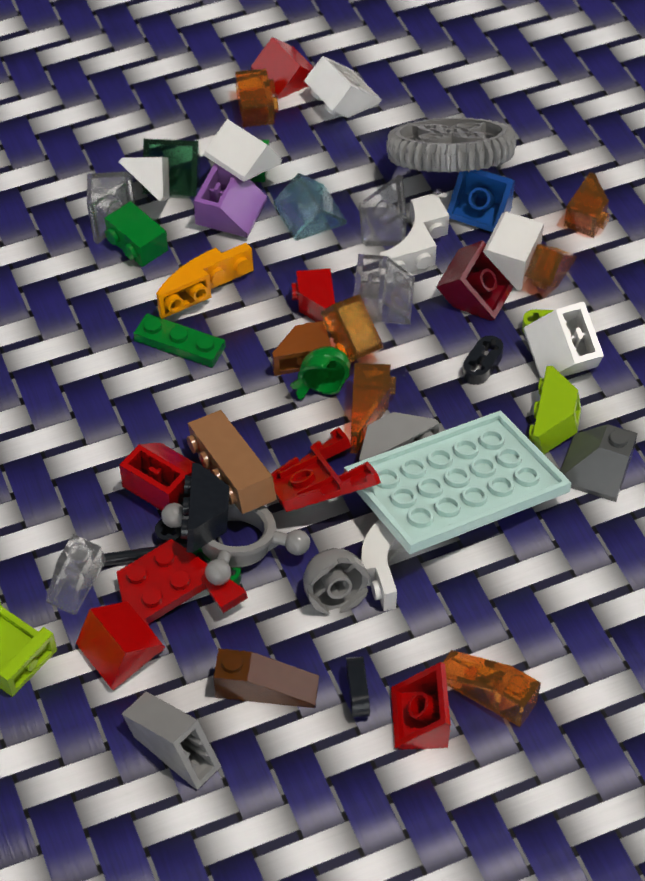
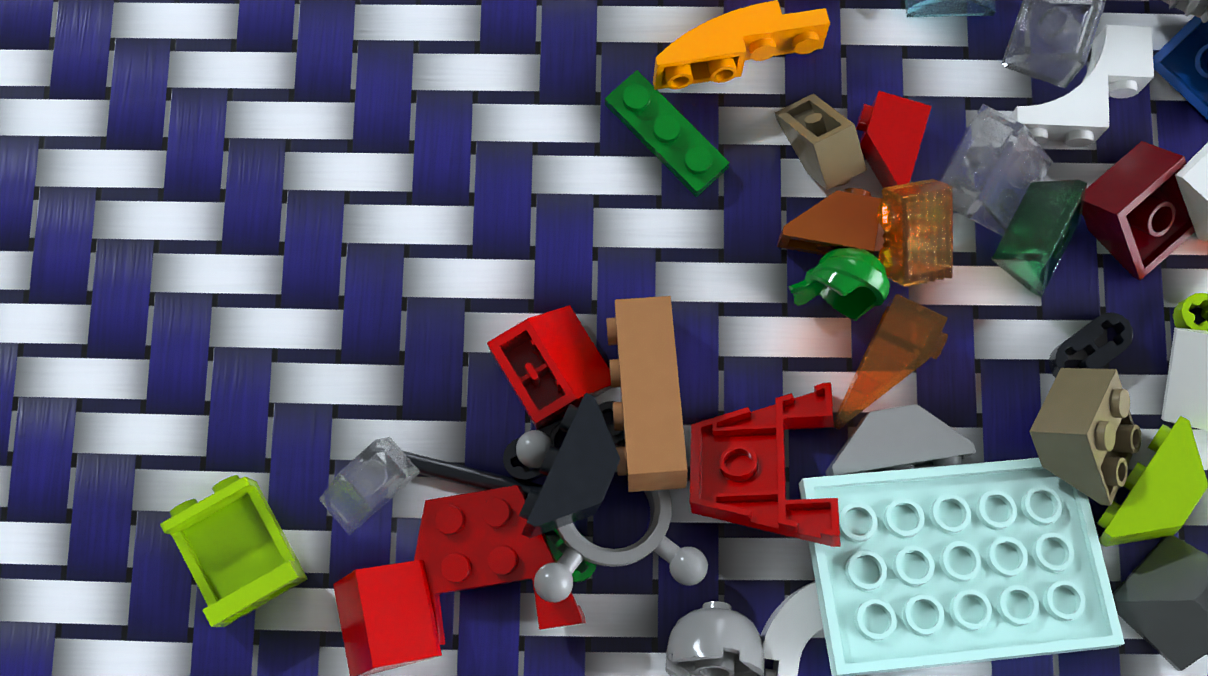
camera: 25 degrees right, 25 degrees up
none -> dark tan slope [775,93,867,190]
none -> clear green slope [991,179,1087,297]
none -> dark tan slope [1029,368,1141,506]

